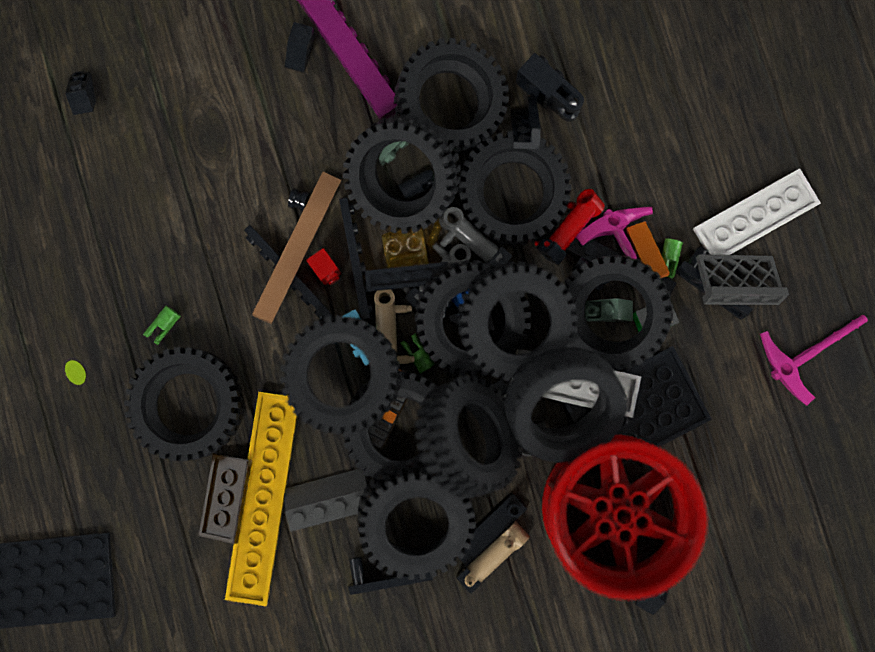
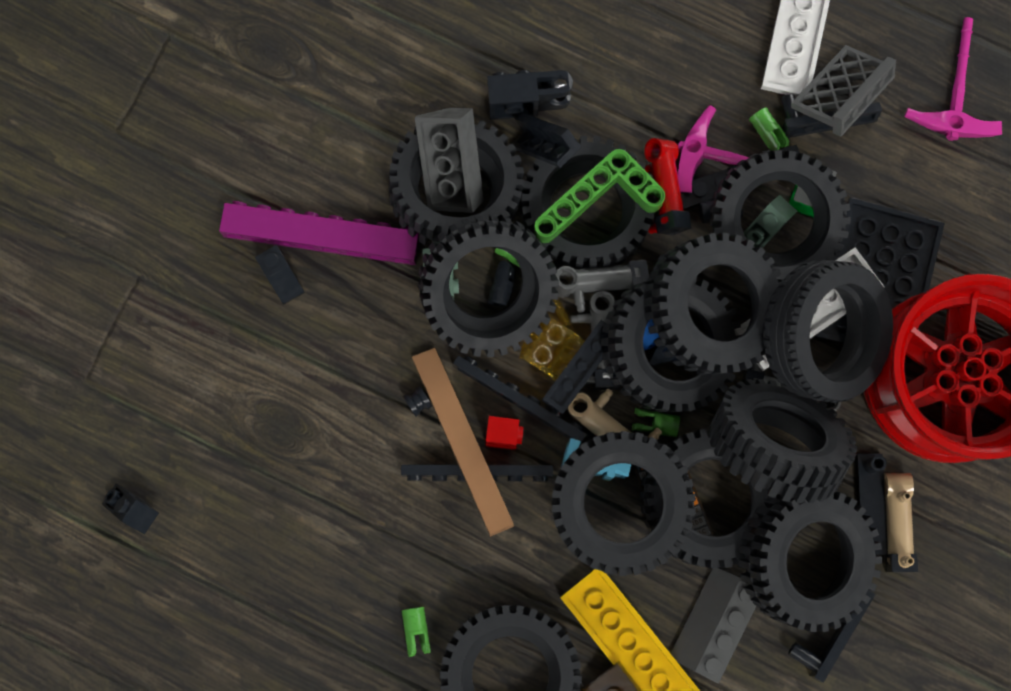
camera: 50 degrees left, 5 degrees down
orange tile [626,221,670,278] -> none
none -> dark grey slope [415,108,484,213]
none -> bright green beam [534,149,665,243]

